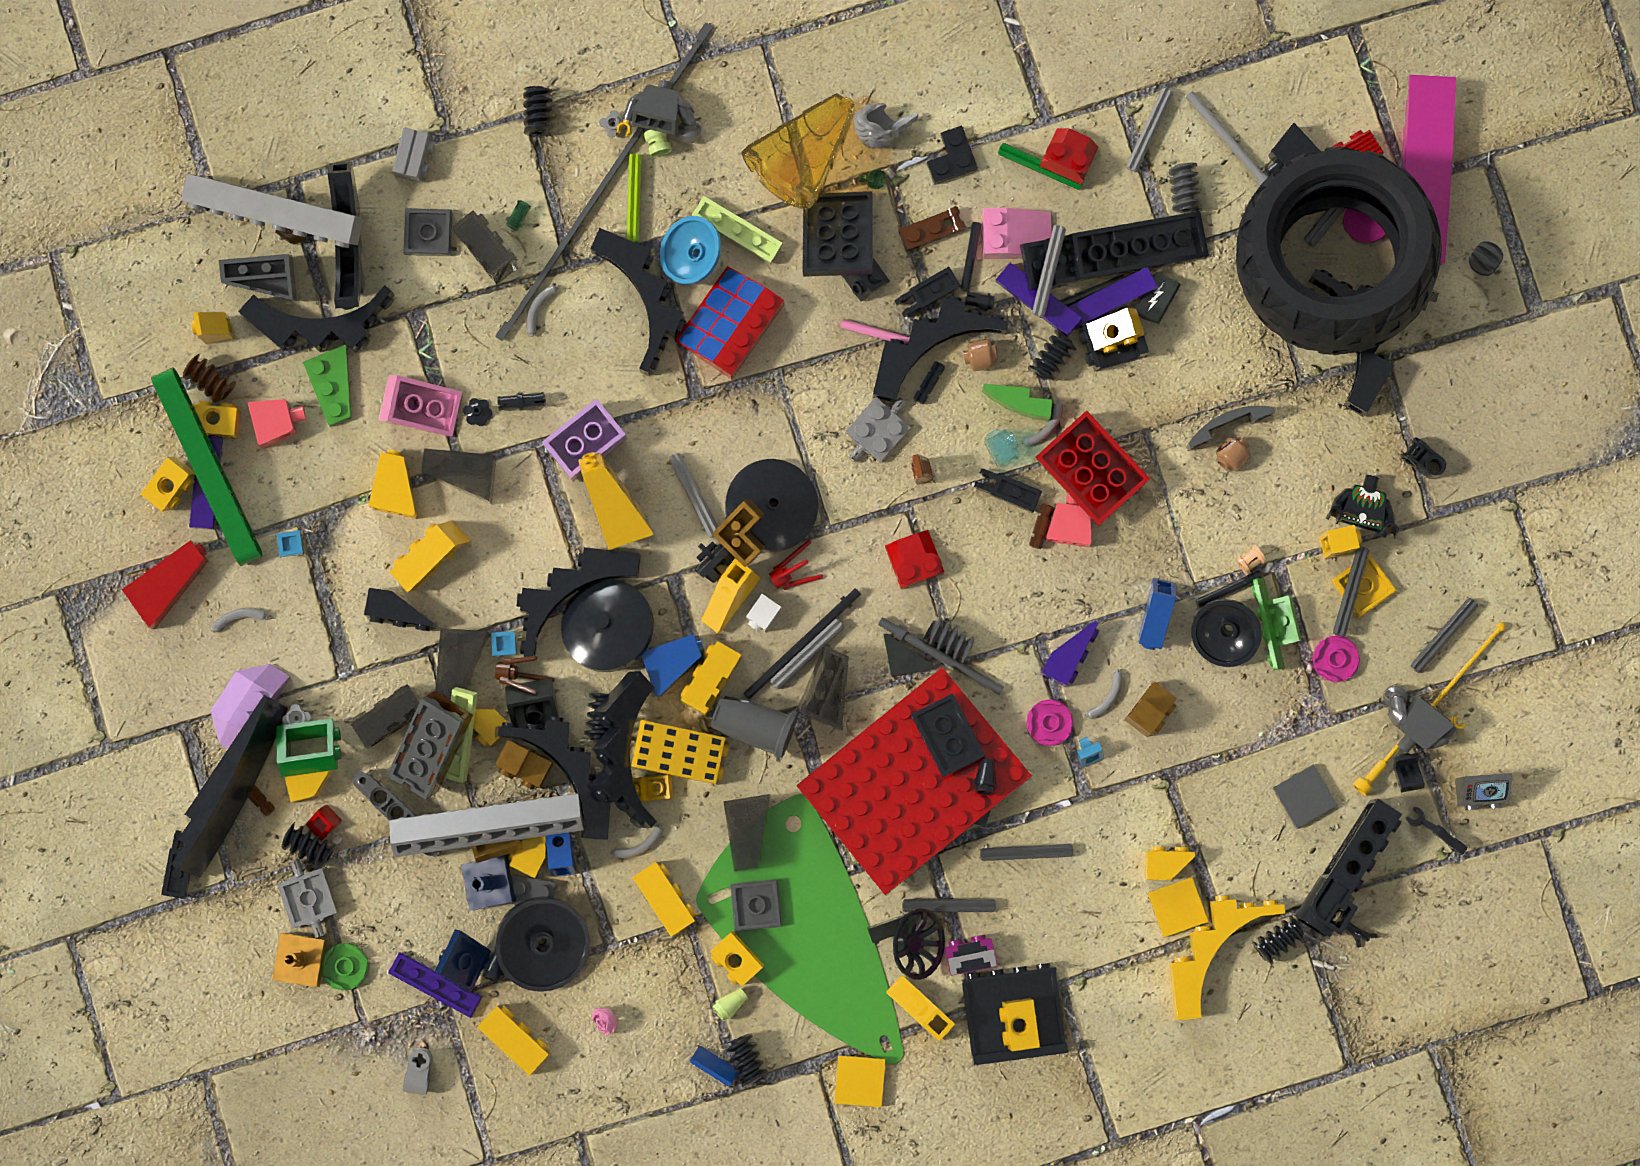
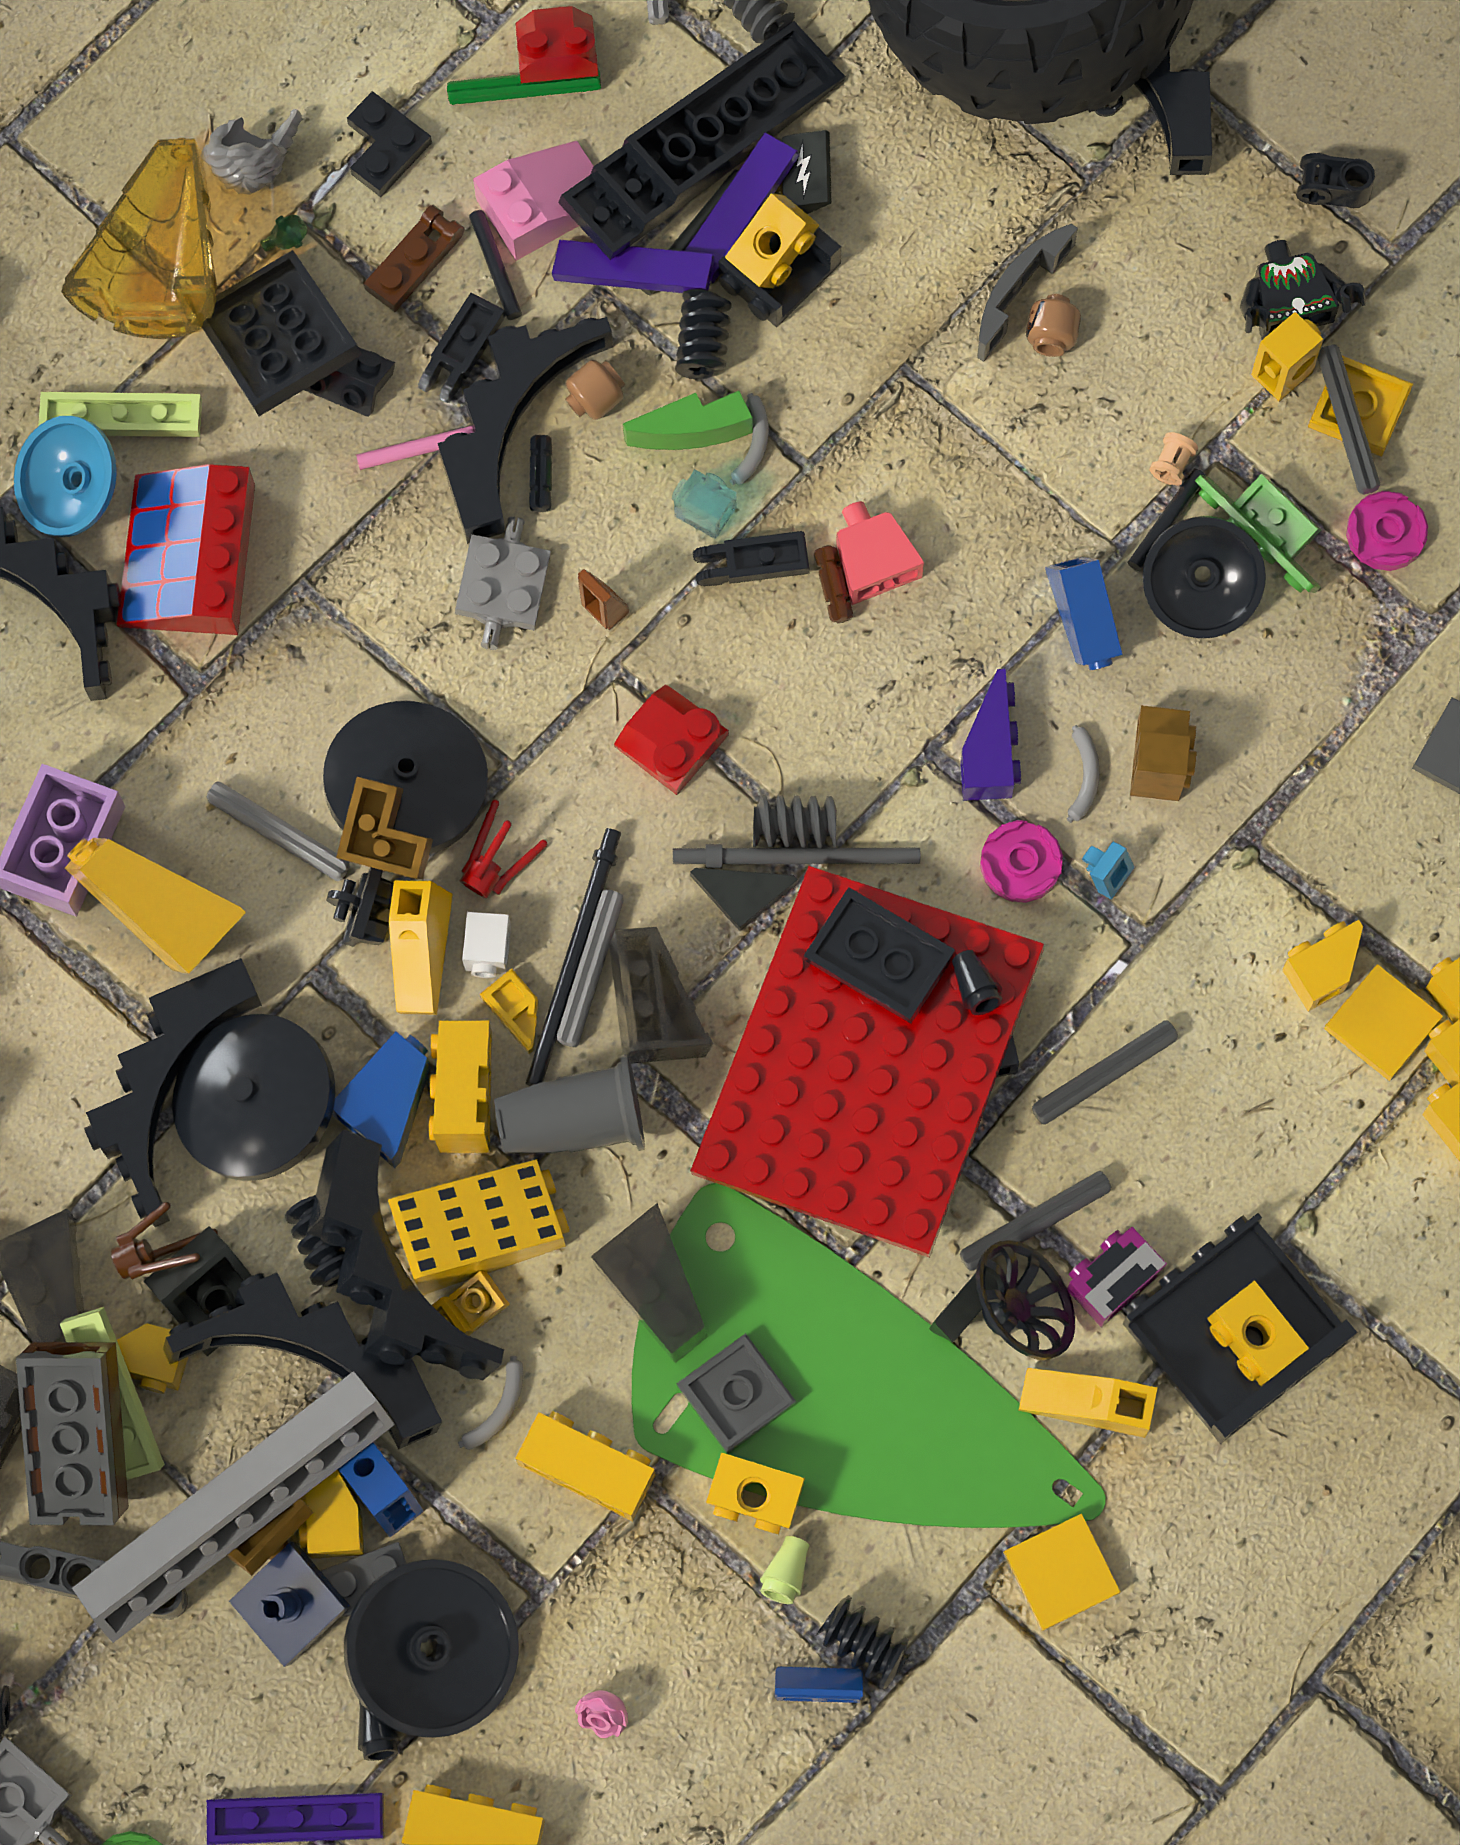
camera: 25 degrees left, 10 degrees down
dark blue tile [434,929,491,993] -> none
dark azure tile [491,631,517,657] -> none
pearl gold brick [495,740,553,790] -> none
black pin [965,291,995,311] -> none
light grey axle [1032,225,1066,317] -> none
red slope [1035,410,1150,526] -> none
none -> yellow tile [480,968,539,1054]

